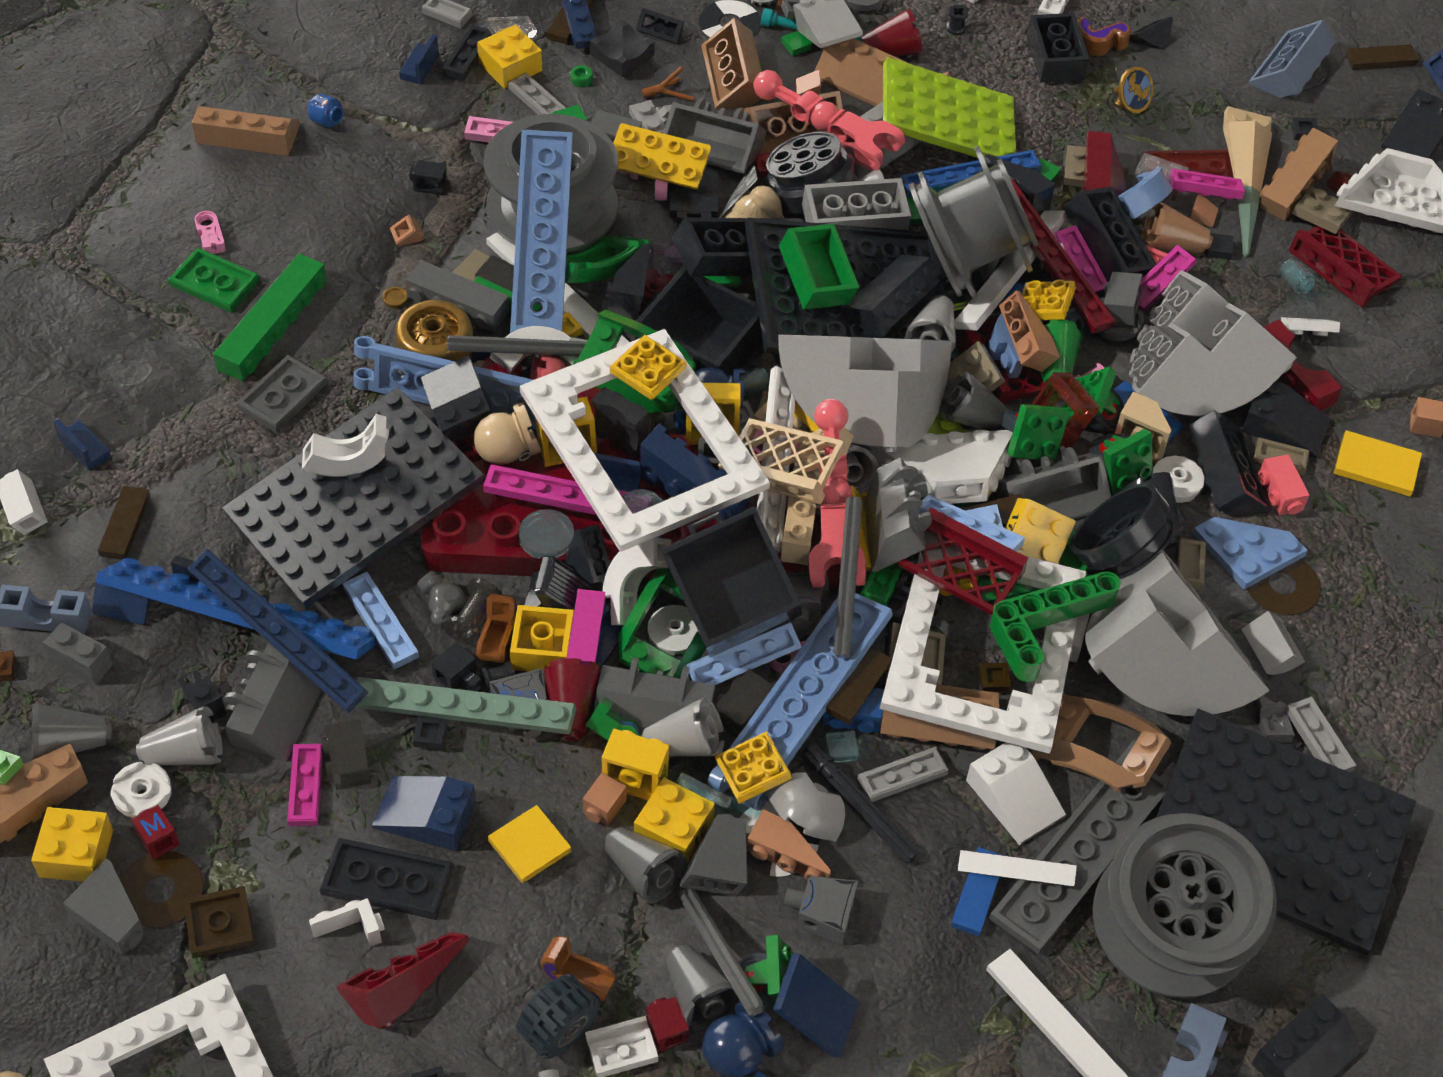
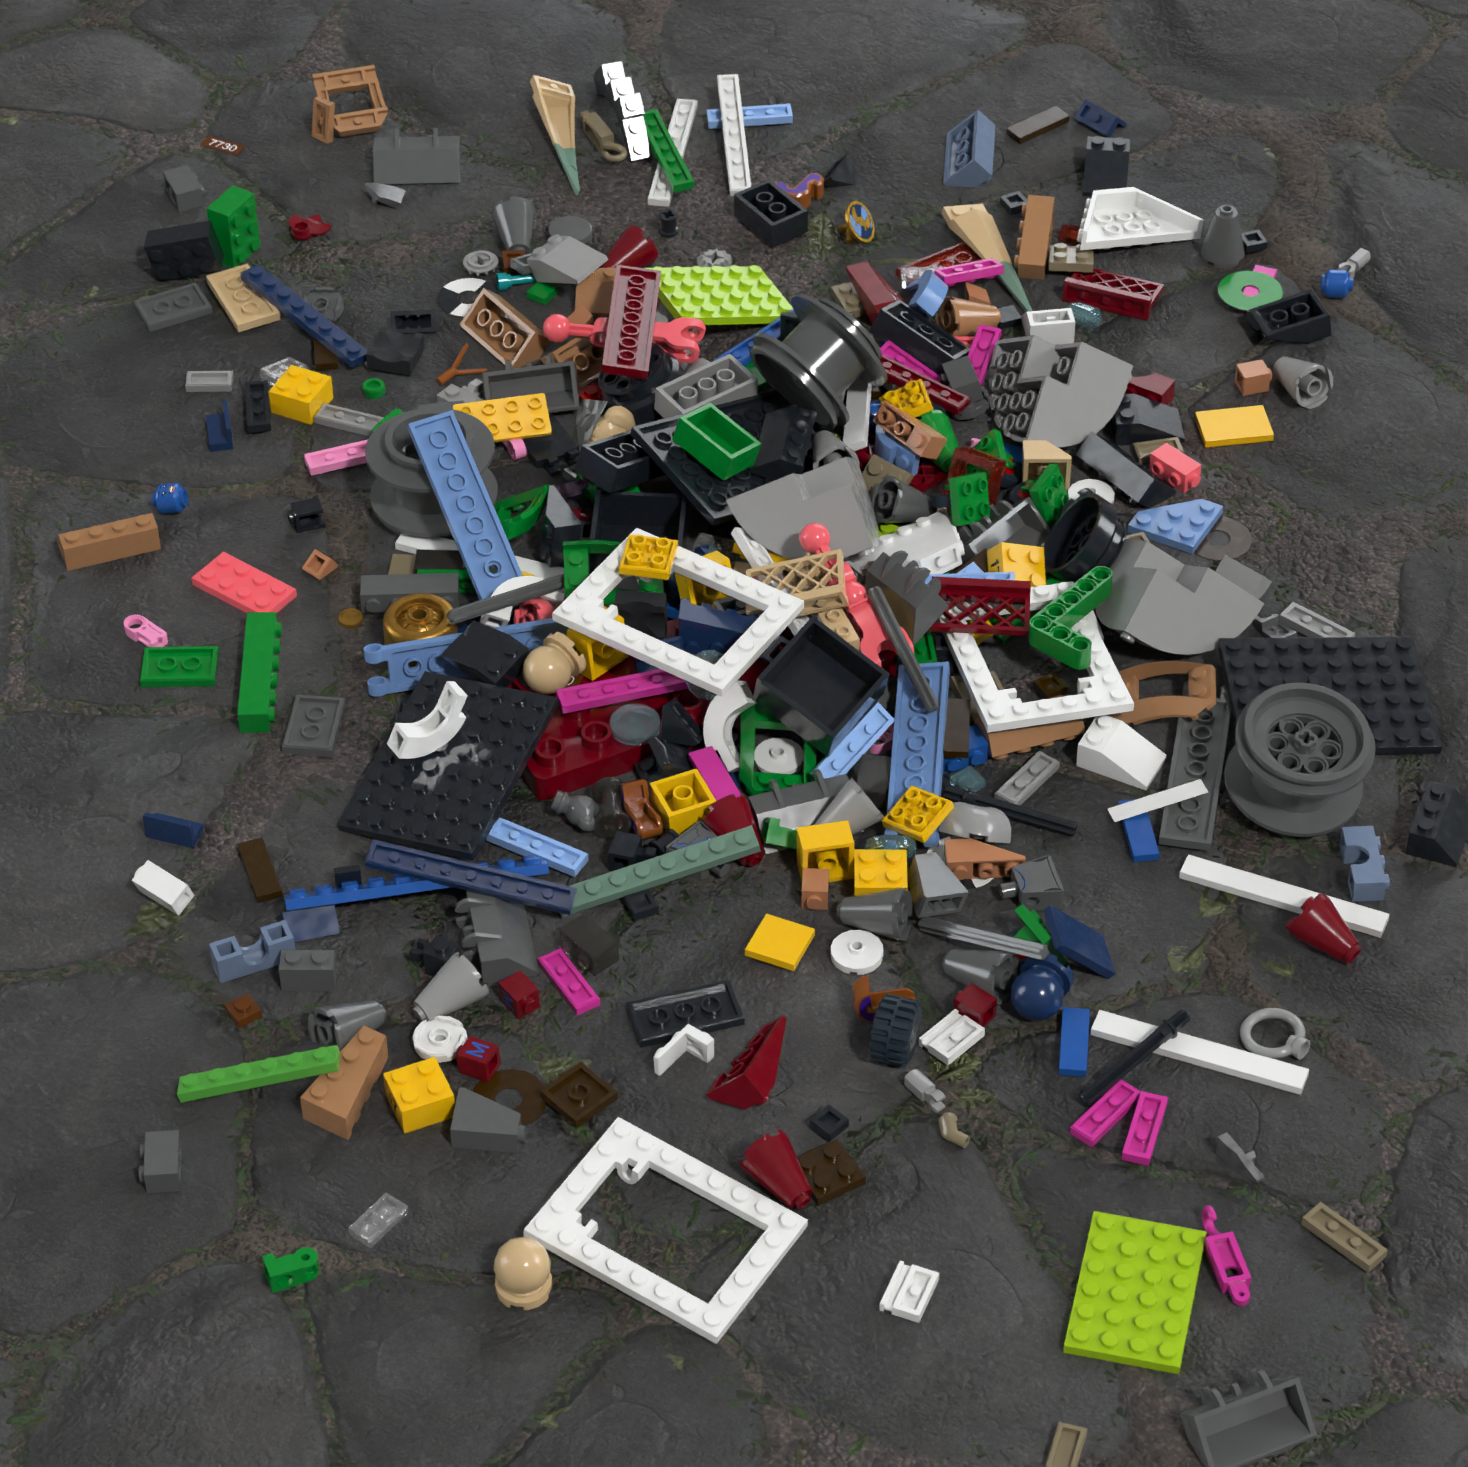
camera: 25 degrees left, 10 degrees down
dark blue slope [372,776,476,851] -> none
white plate [1281,317,1340,336] -> none
none -> coral plate [191,552,297,613]
none -> dark red brick [498,970,540,1019]
none -> plate [601,264,661,379]
none -> light grey gear [697,248,732,267]
none -> white plate [831,930,883,975]
none -> white slope [1021,308,1075,345]

